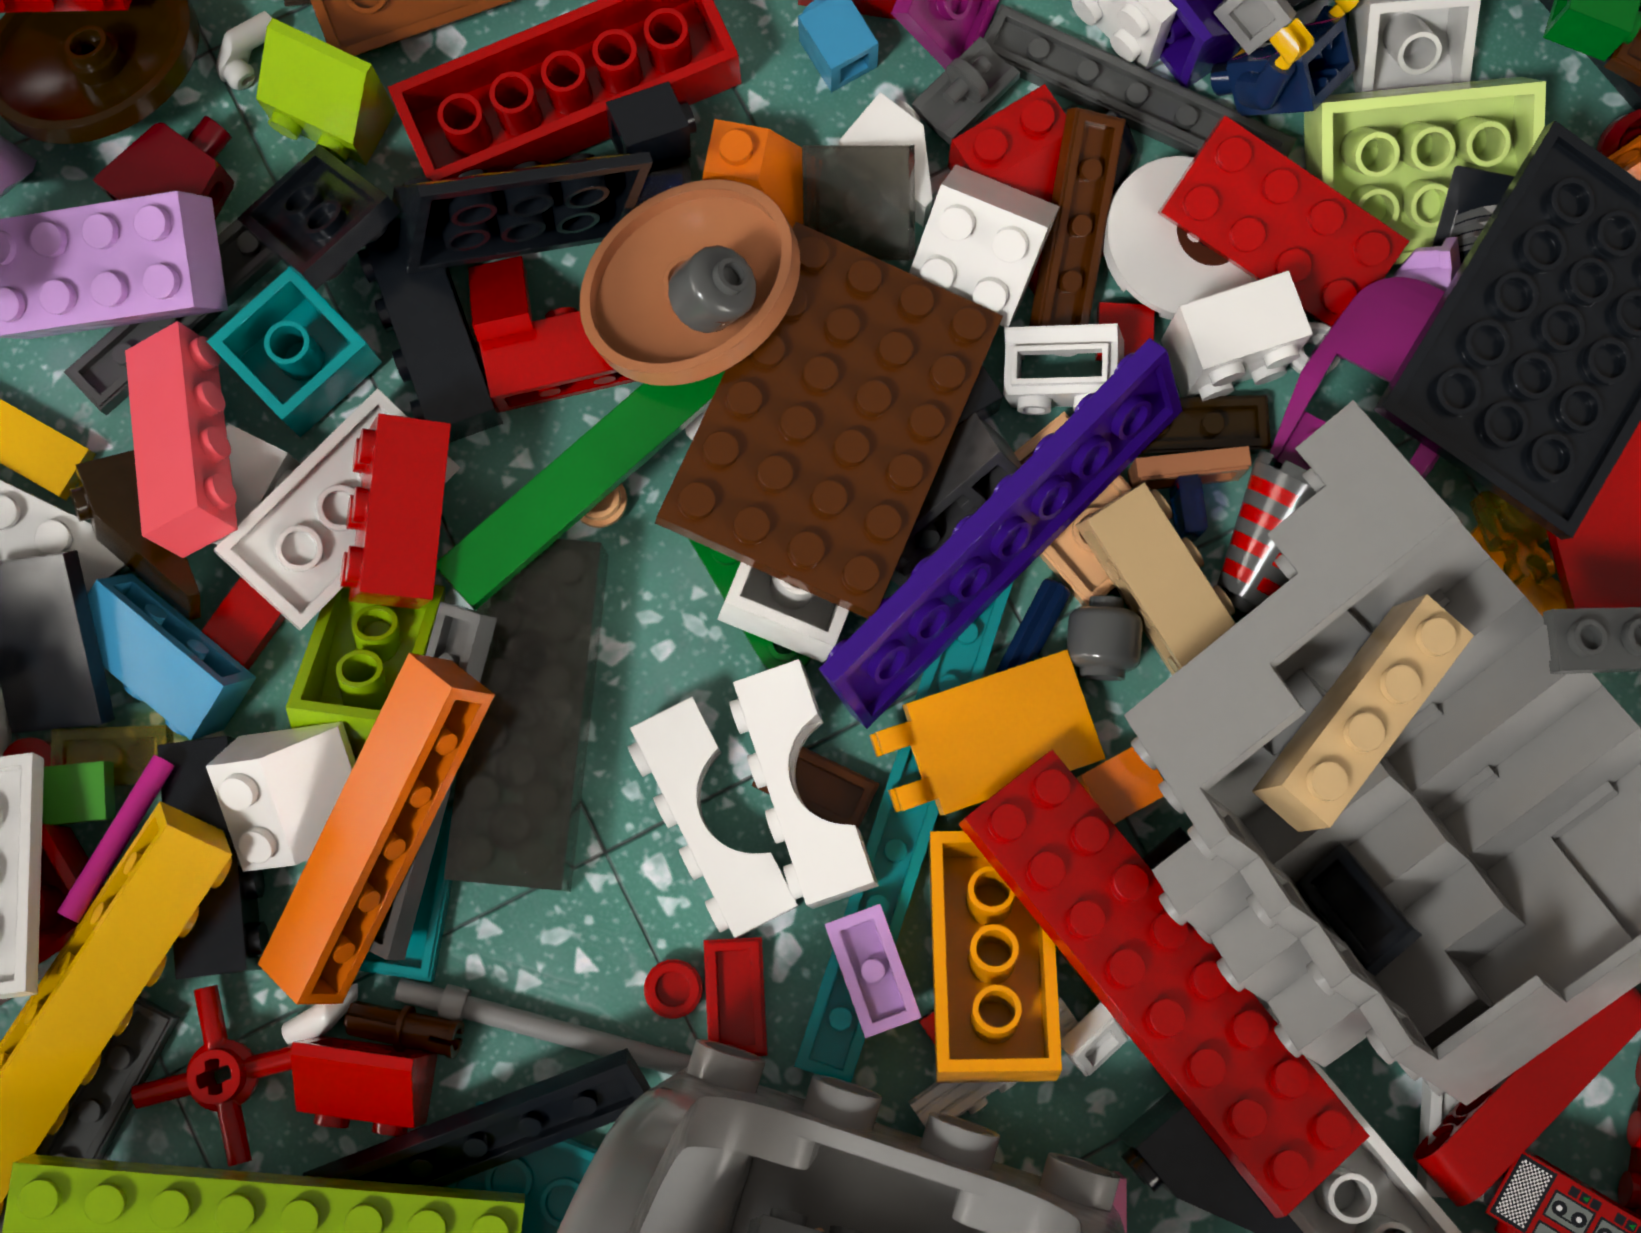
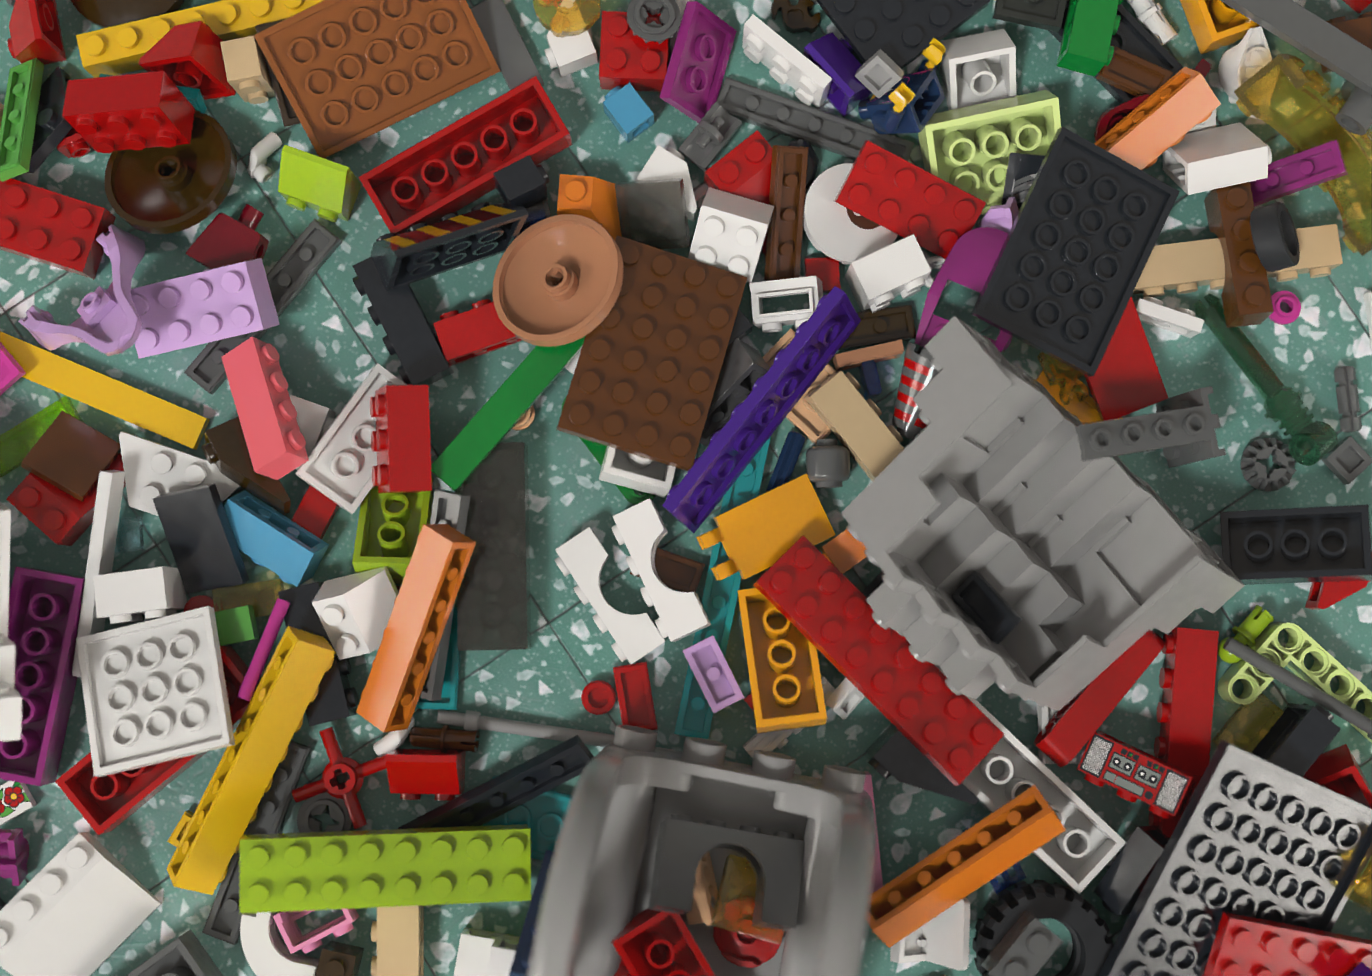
camera: 10 degrees left, 5 degrees up
teal brick [206,267,382,438] -> none
black plate [237,144,401,290] -> none
red tile [468,256,533,342] -> none
dark grey head [668,245,756,333] -> none
tan brick [1252,594,1474,832] -> none
none -> dark grey gear [297,792,353,833]

